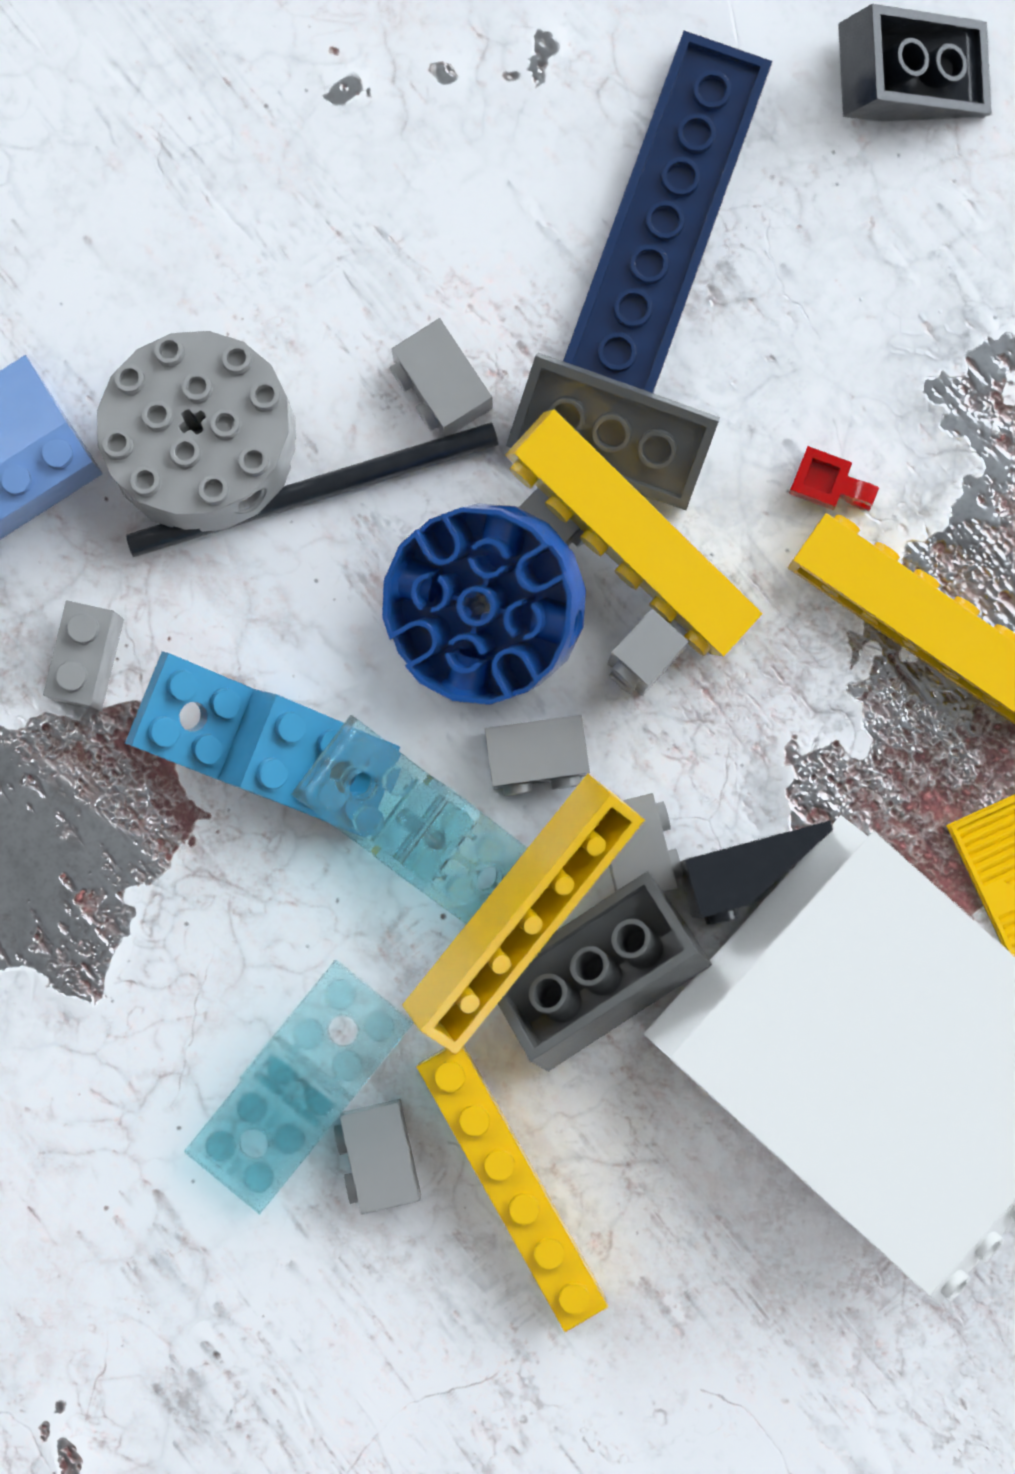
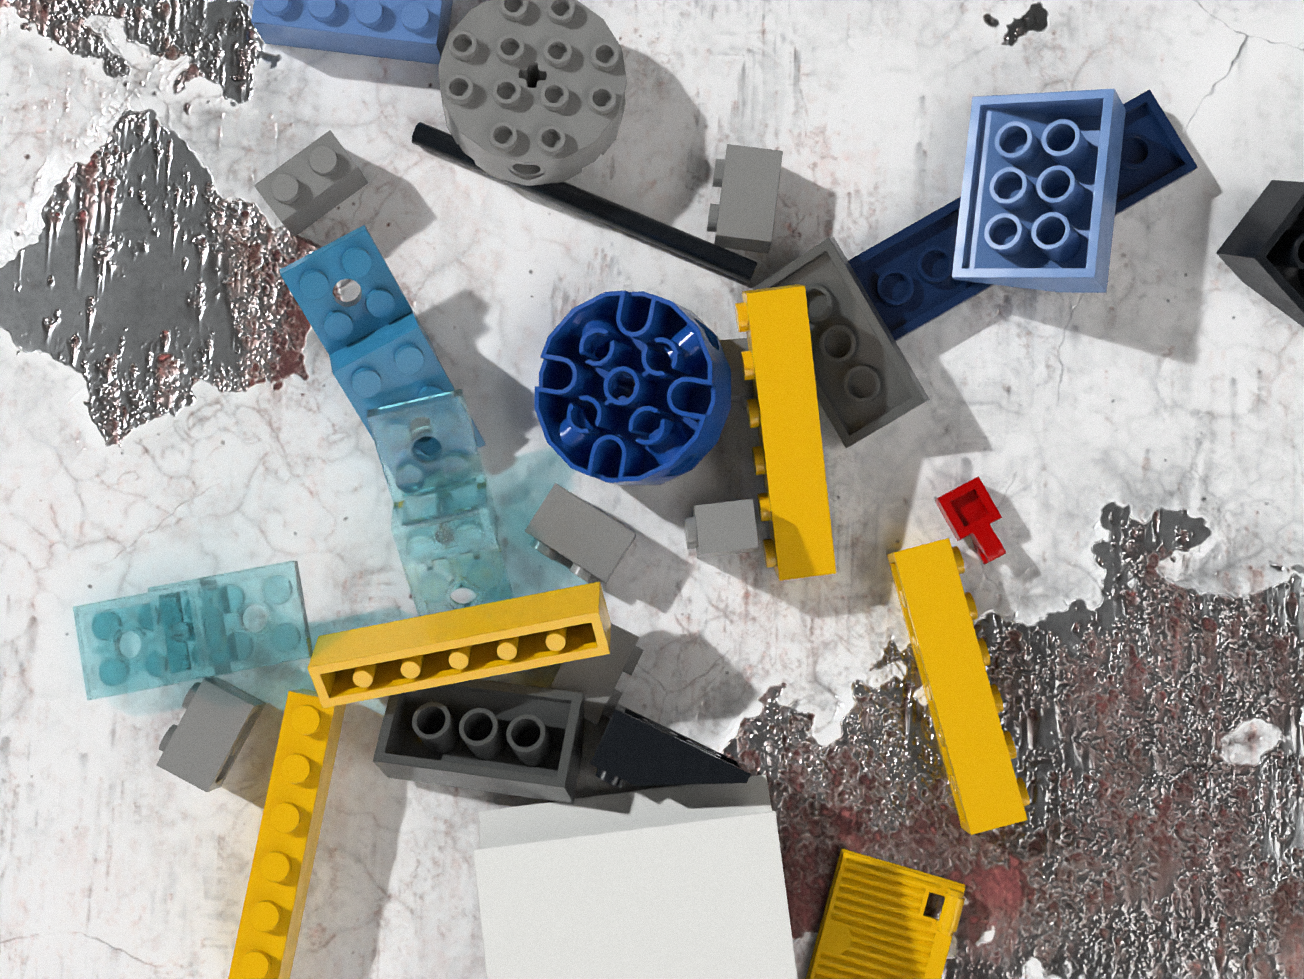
camera: 40 degrees right, 0 degrees up
none -> medium blue slope [952,89,1126,293]

